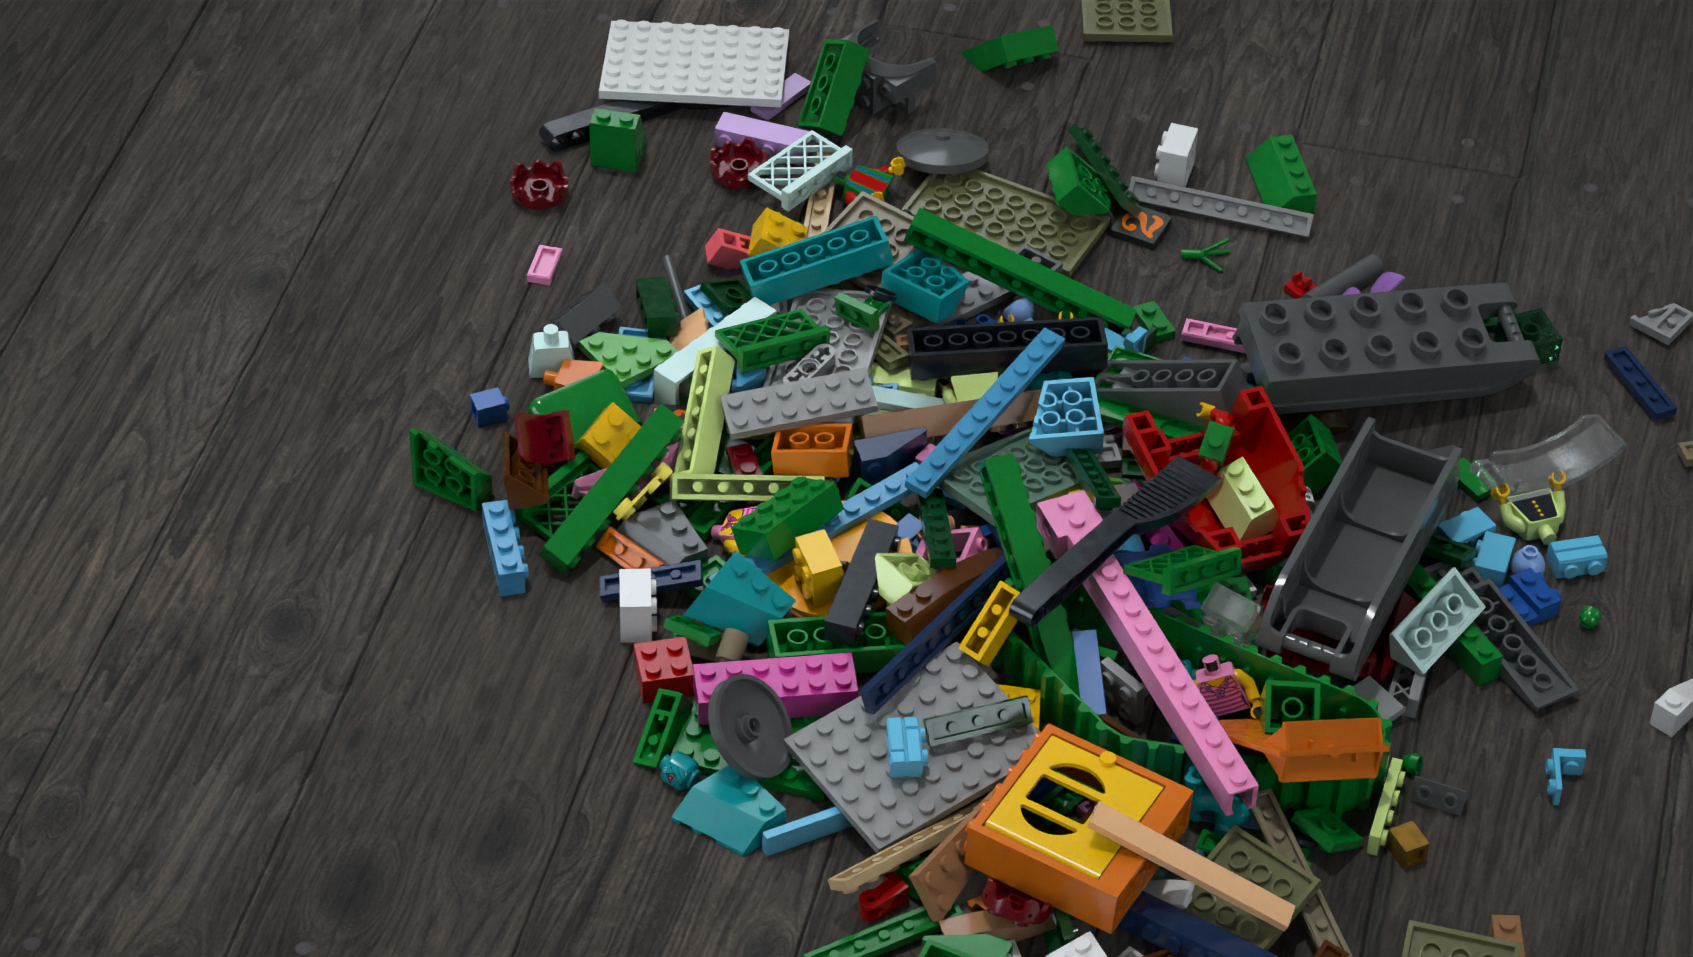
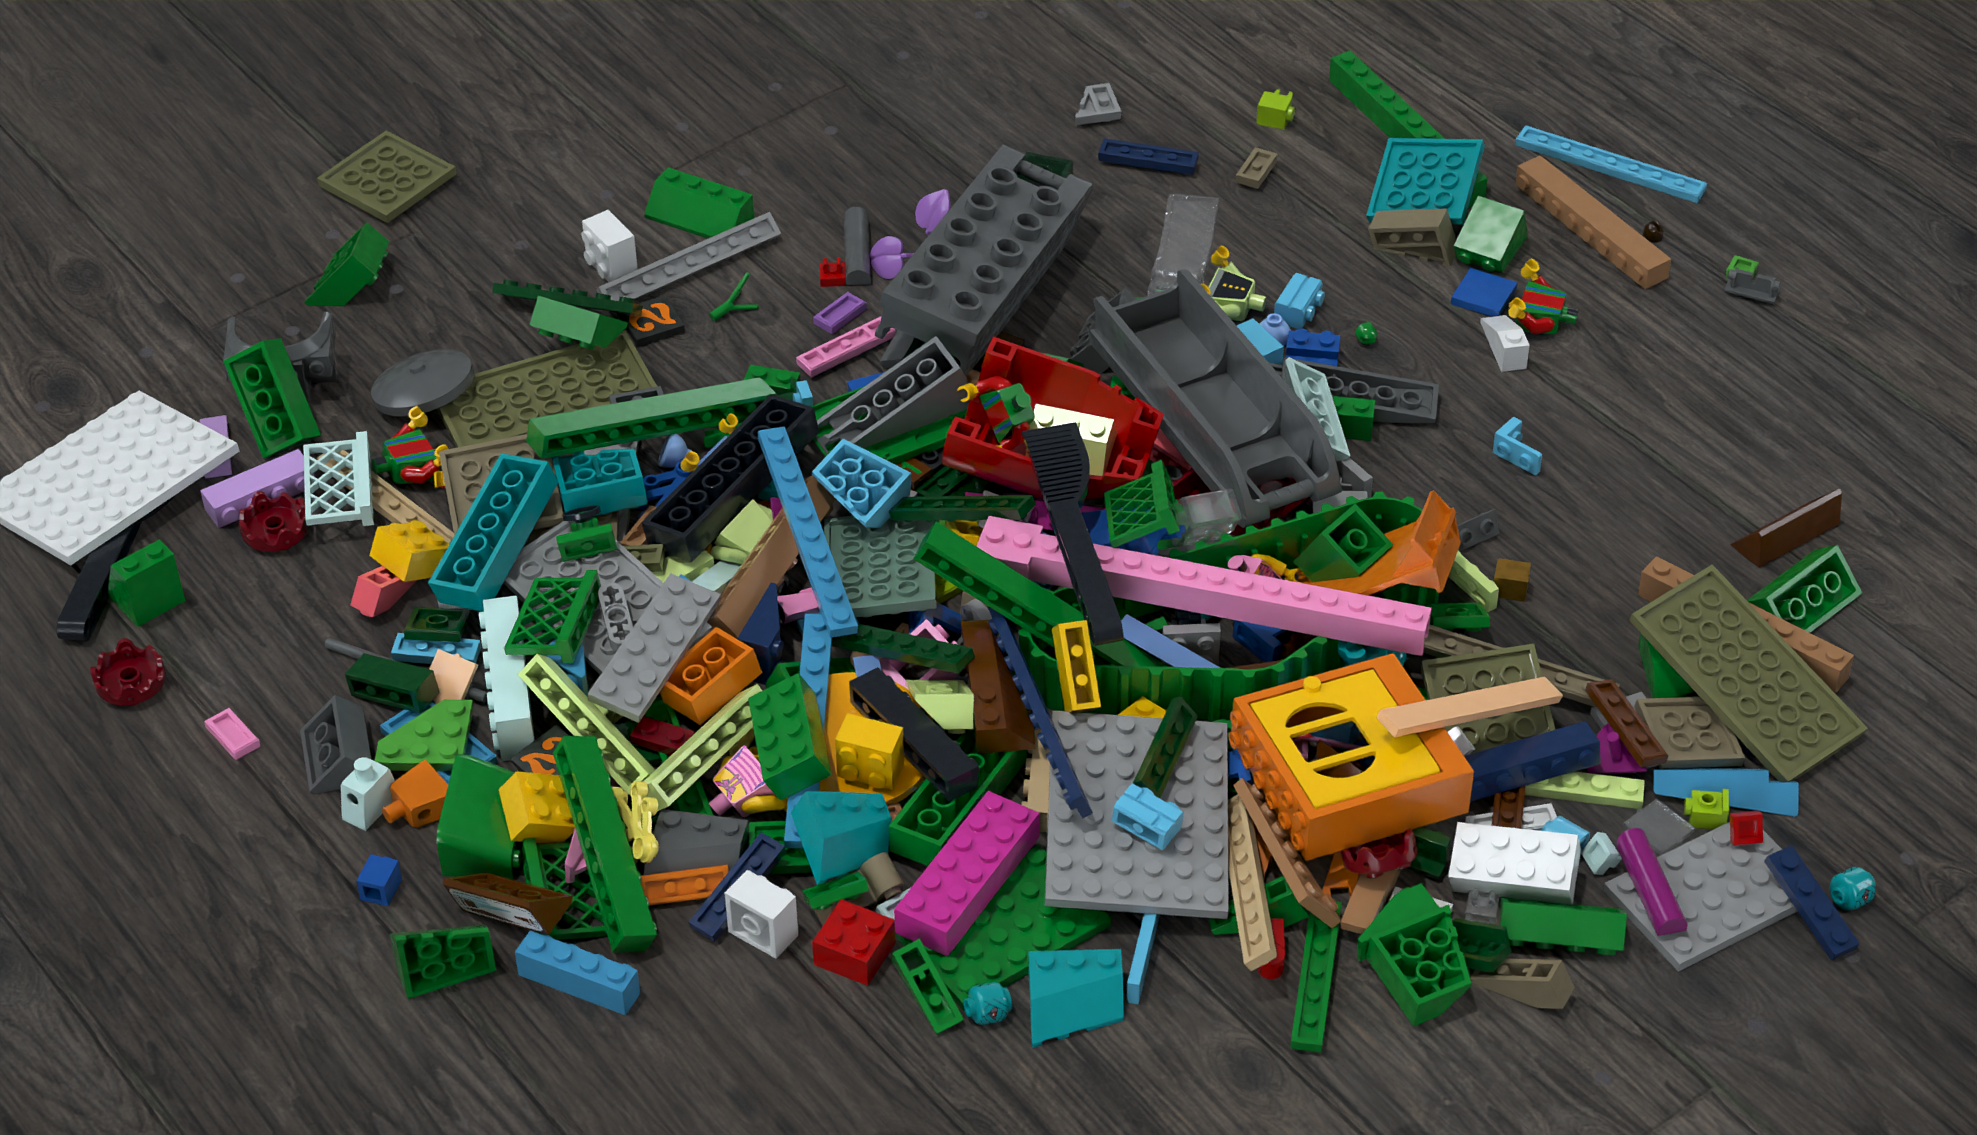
camera: 50 degrees left, 0 degrees up
dark red bracket [514,410,576,466] -> none
dark grey dish [708,674,793,781] -> none

